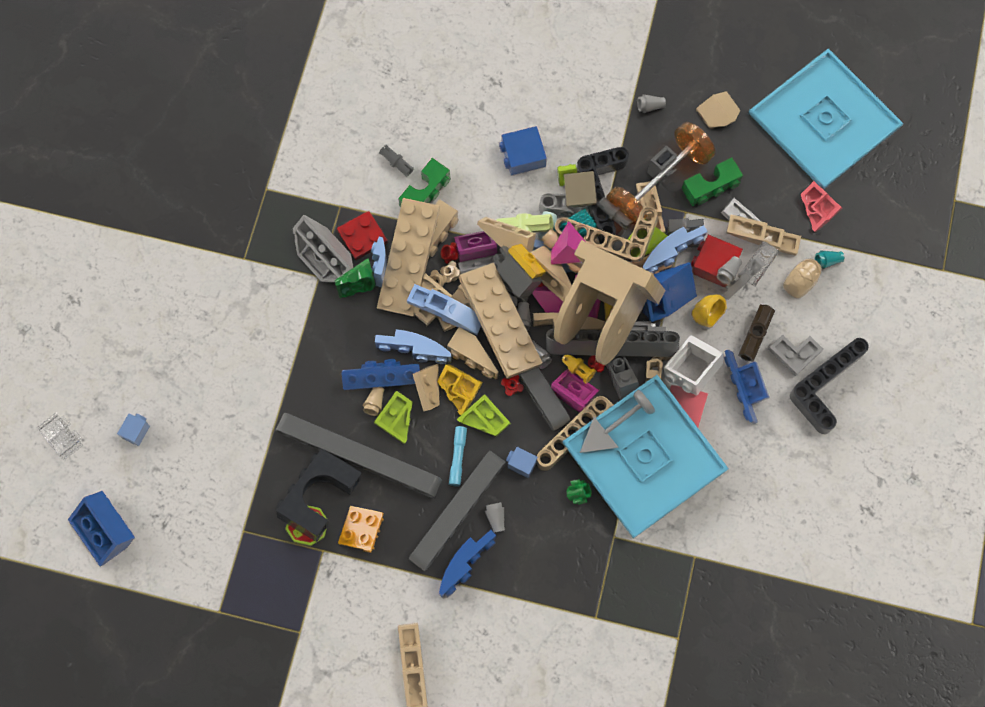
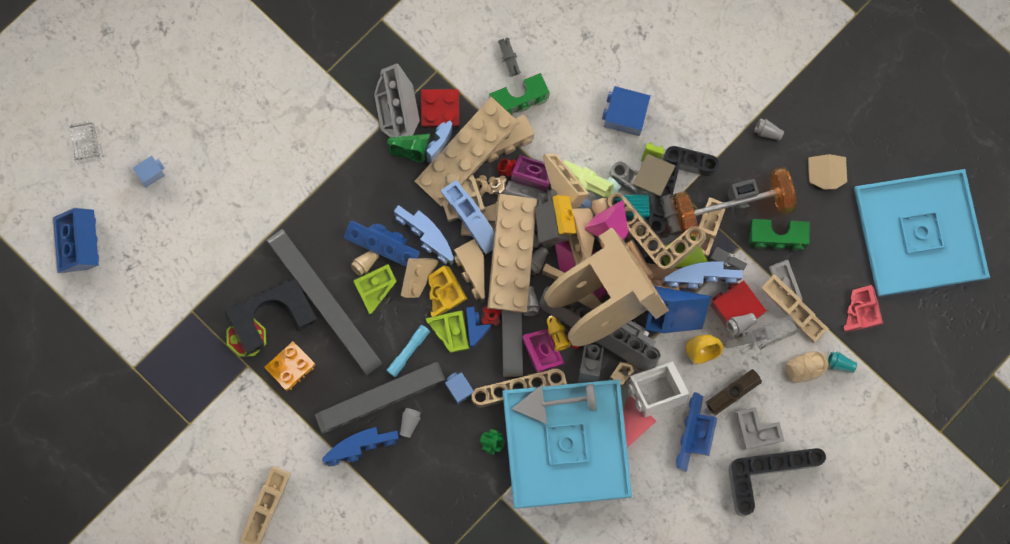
camera: 25 degrees right, 5 degrees up
none -> blue slope [466,307,491,349]

